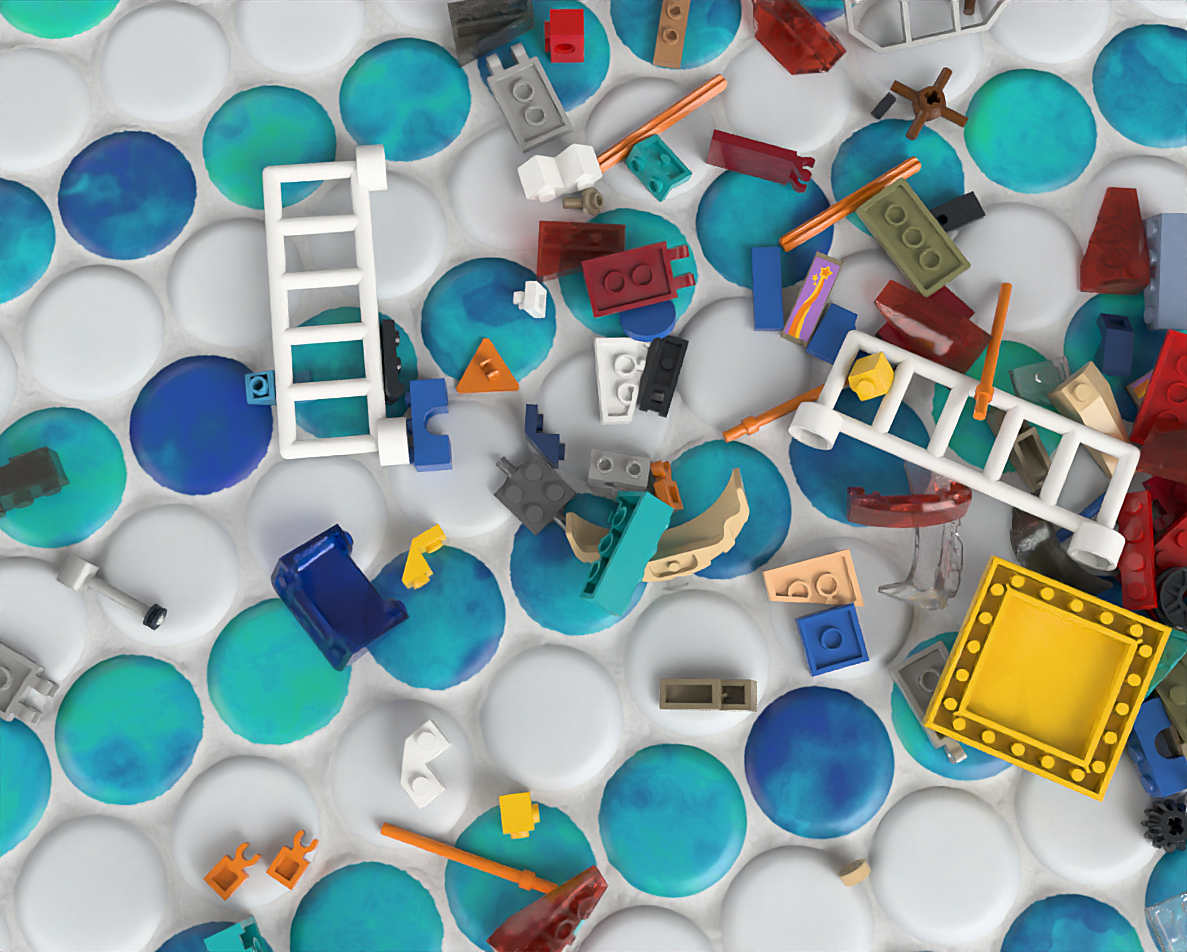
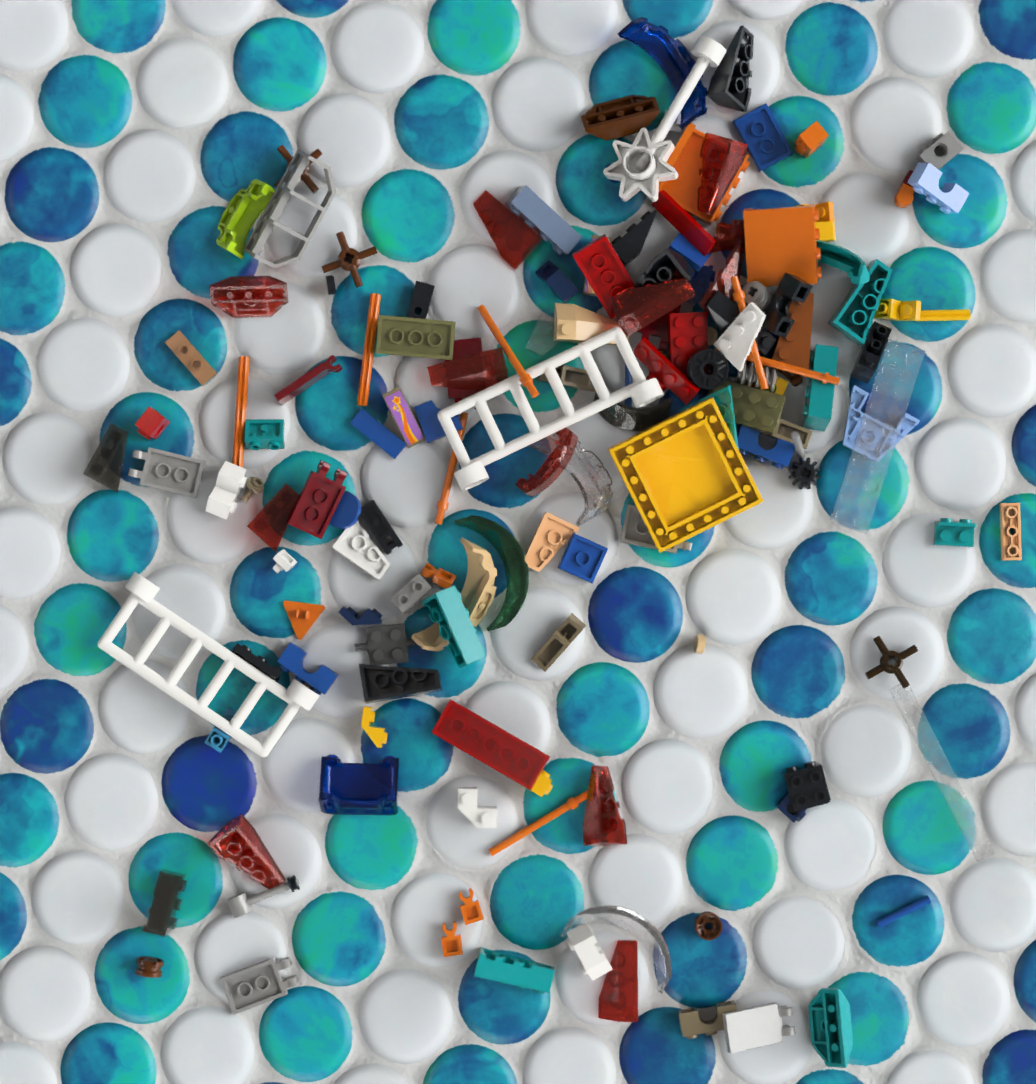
camera: 45 degrees left, 10 degrees up
yellow brick [848,351,894,401] -> none
none -> clear red wedge [208,814,286,889]
none -> black wedge [359,664,443,704]
none -> red plate [431,699,550,790]
none -> clear green windscreen [454,515,529,631]

